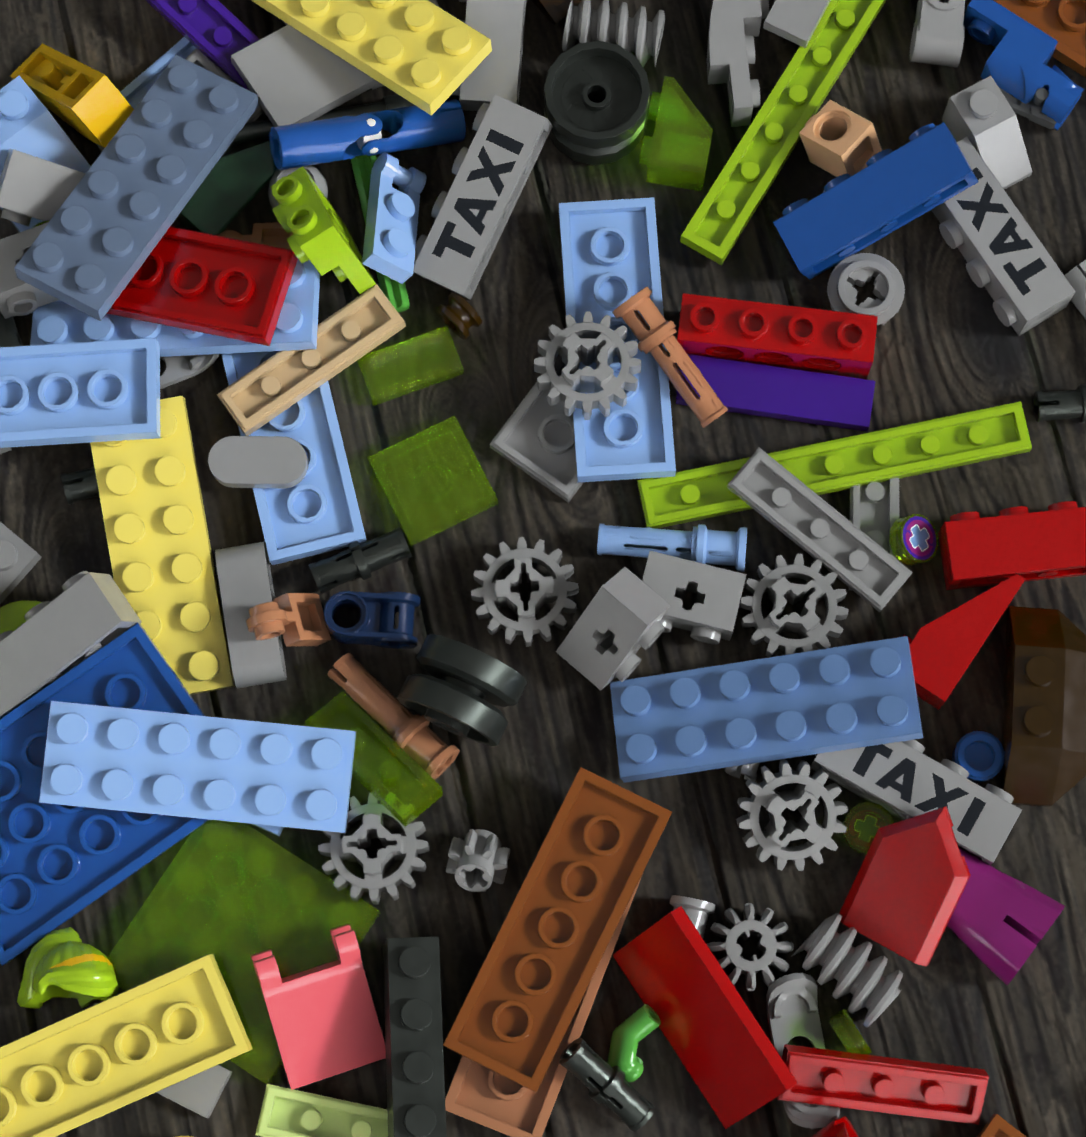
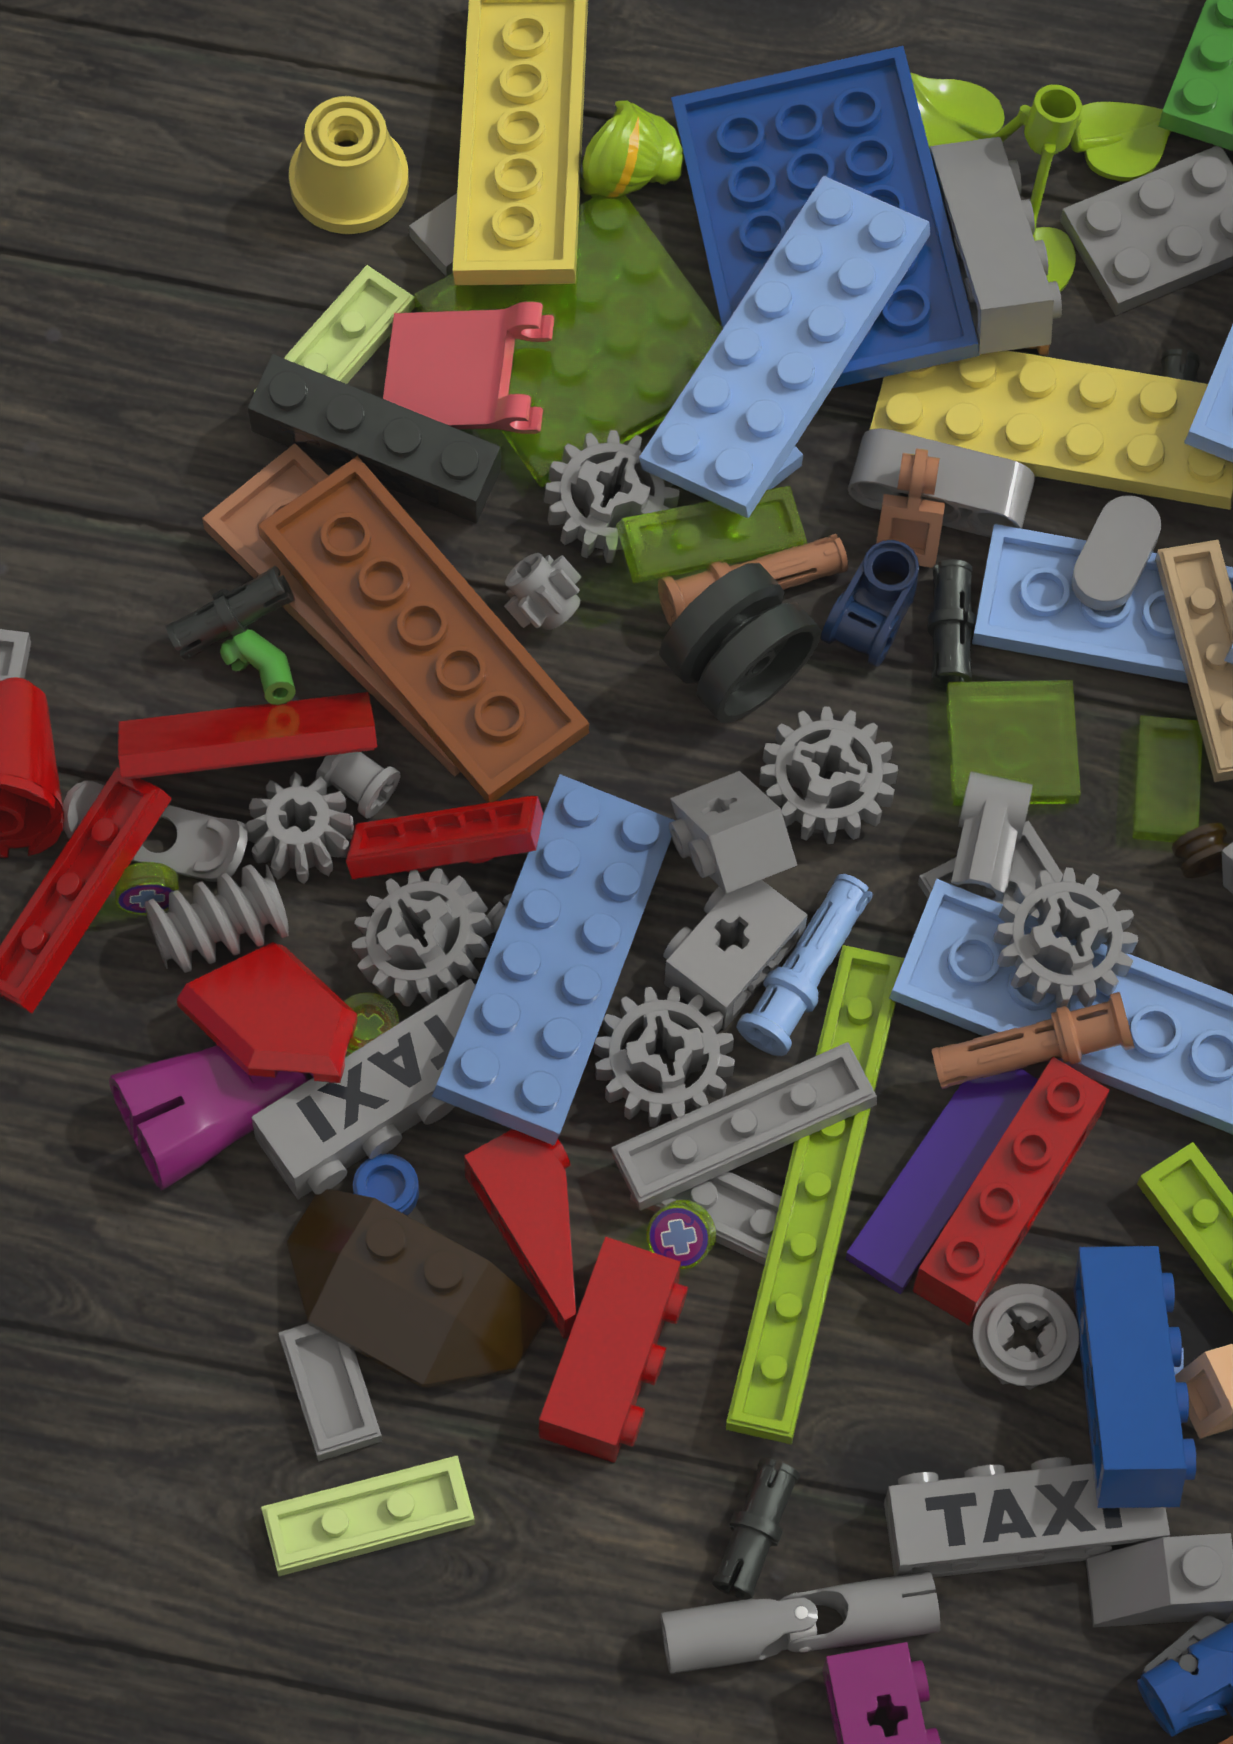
camera: 110 degrees right, 10 degrees down
none -> red plate [346,795,544,879]
none -> light grey piece [951,771,1033,902]

